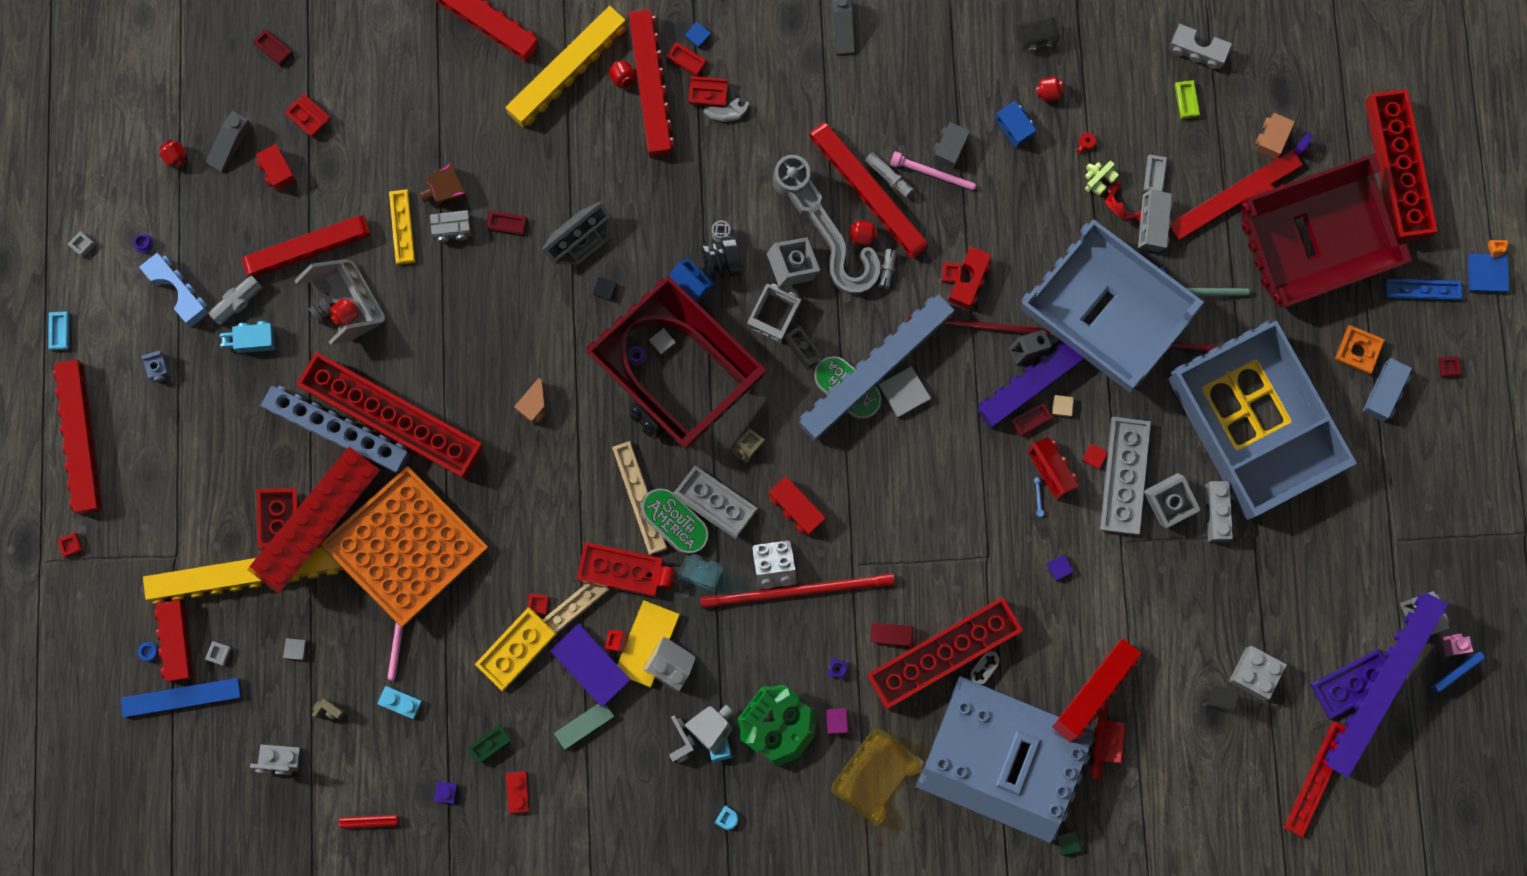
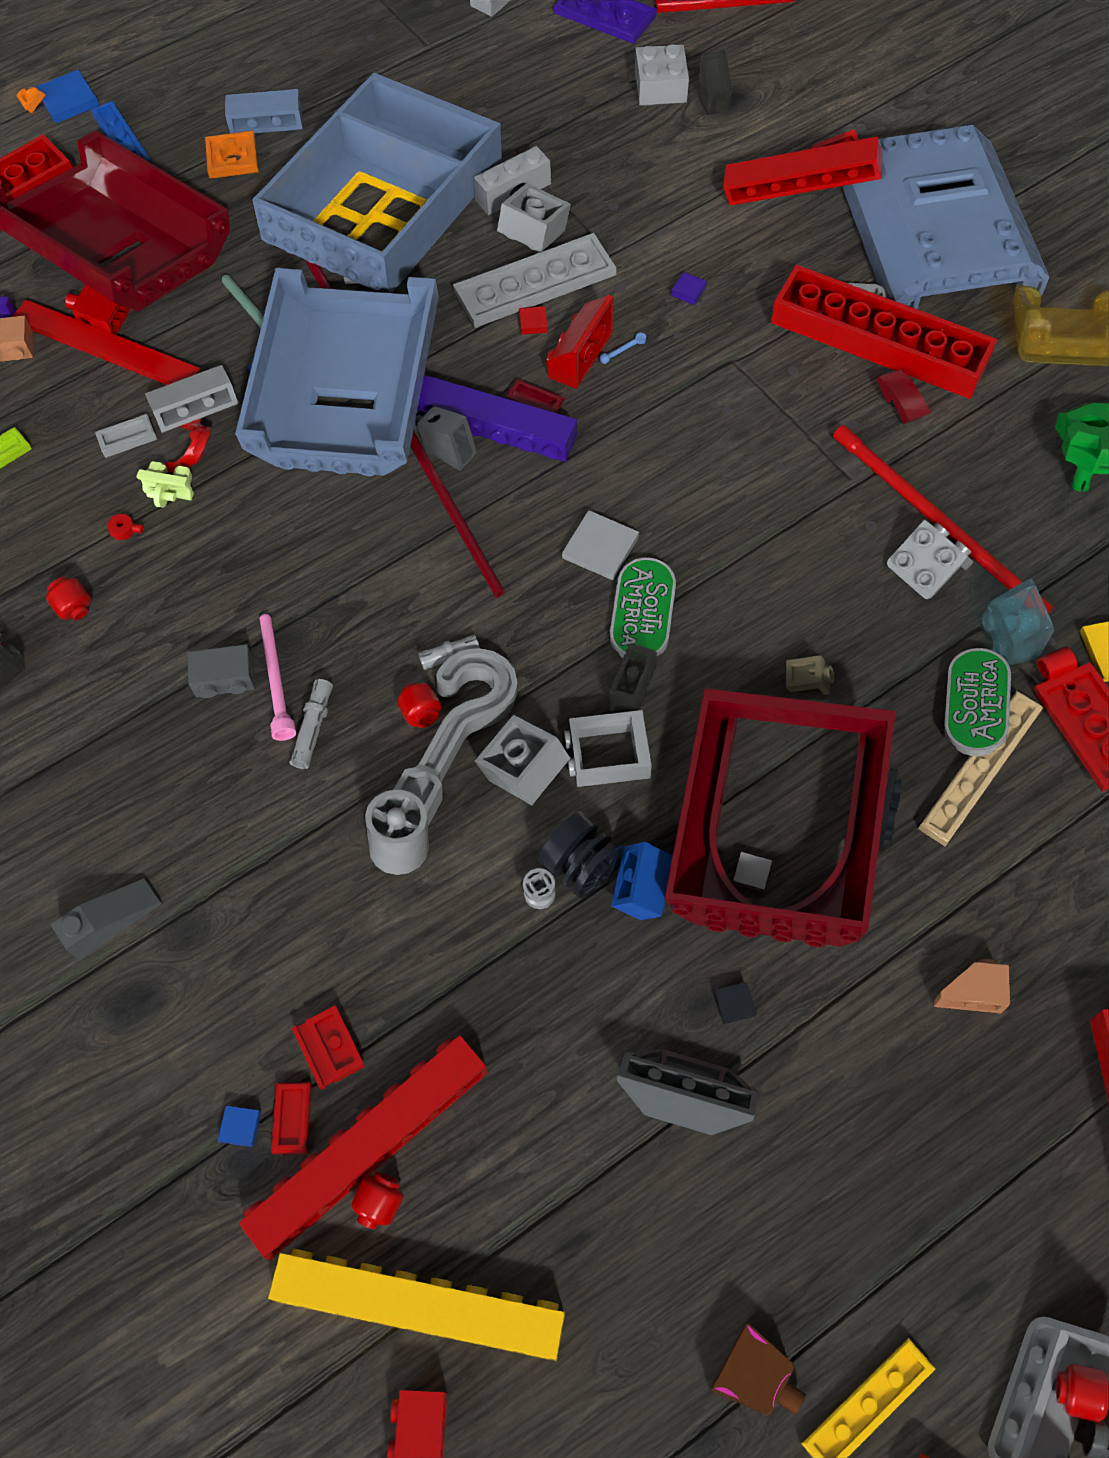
camera: 120 degrees left, 15 degrees down
light grey brick [430,210,472,243] -> none
dark red tile [487,211,528,236] -> none
dark purple plate [627,346,646,365] -> none
light grey tile [673,465,758,539] -> none
light grey piece [704,98,749,122] -> none
red brick [769,476,826,536] -> none
sand blue brick [799,294,954,441] -> none
red beam [809,122,929,259] -> none
magenta panel [826,708,848,734] -> none
dark purple plate [827,658,849,680] -> none
red tile [941,262,962,283] -> none
red arch [948,246,992,310] -> none
blue brick [995,101,1037,148] -> none
tan tile [1052,395,1074,417] -> none
dark red tile [1438,356,1461,377] -> none

